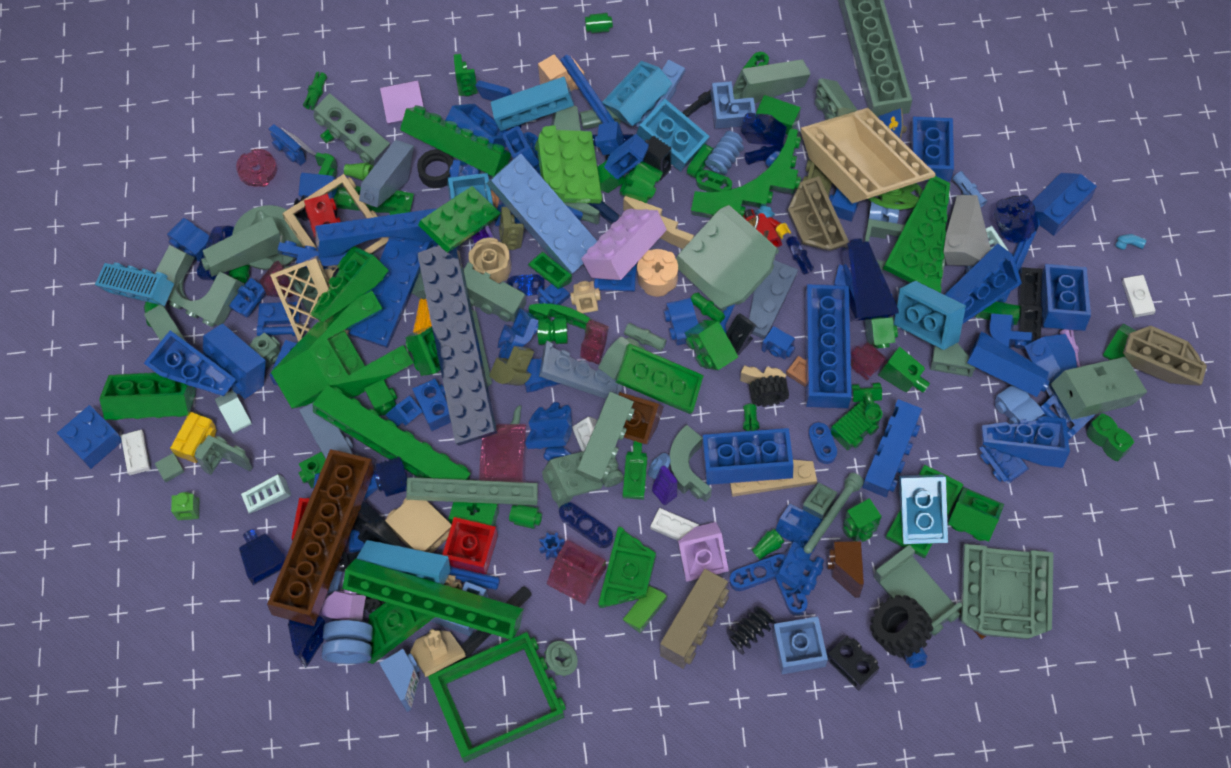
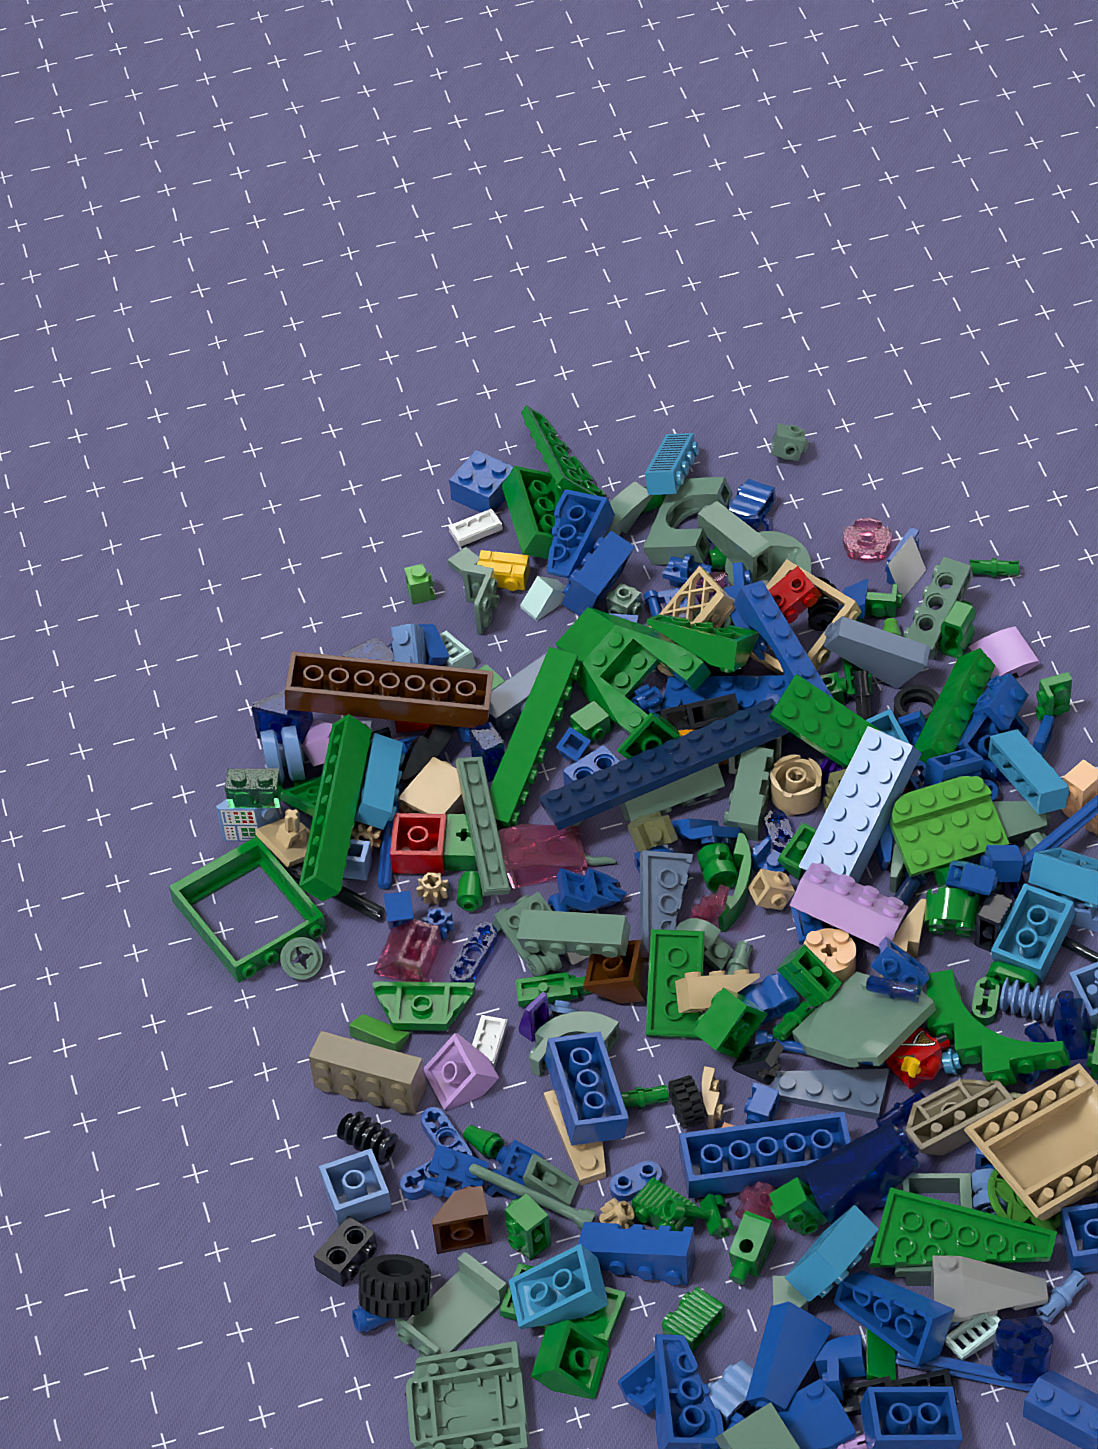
camera: 80 degrees right, 15 degrees down
none -> clear green brick [225,768,282,808]
none -> blue slope [384,891,415,929]
none -> medium blue brick [391,624,427,665]
none -> tan gear [416,872,449,905]
none -> blue slope [418,624,450,666]
none -> green wing [521,405,606,497]
none -> tan gear [600,1198,634,1229]
none -> blue gear [632,684,663,715]
none -> black slope [659,693,739,730]
none -> green brick [662,1286,725,1353]
none -> tan slope [675,969,760,1013]
none -> sand green brick [771,423,809,461]
none -> green brick [777,944,842,1008]
none -> black axle [852,671,873,720]
none -> clear blue axle [866,975,921,1002]
none -> blue bracket [871,937,929,989]
none -> green brick [940,601,976,659]
none -> blue bracket [972,673,1029,731]

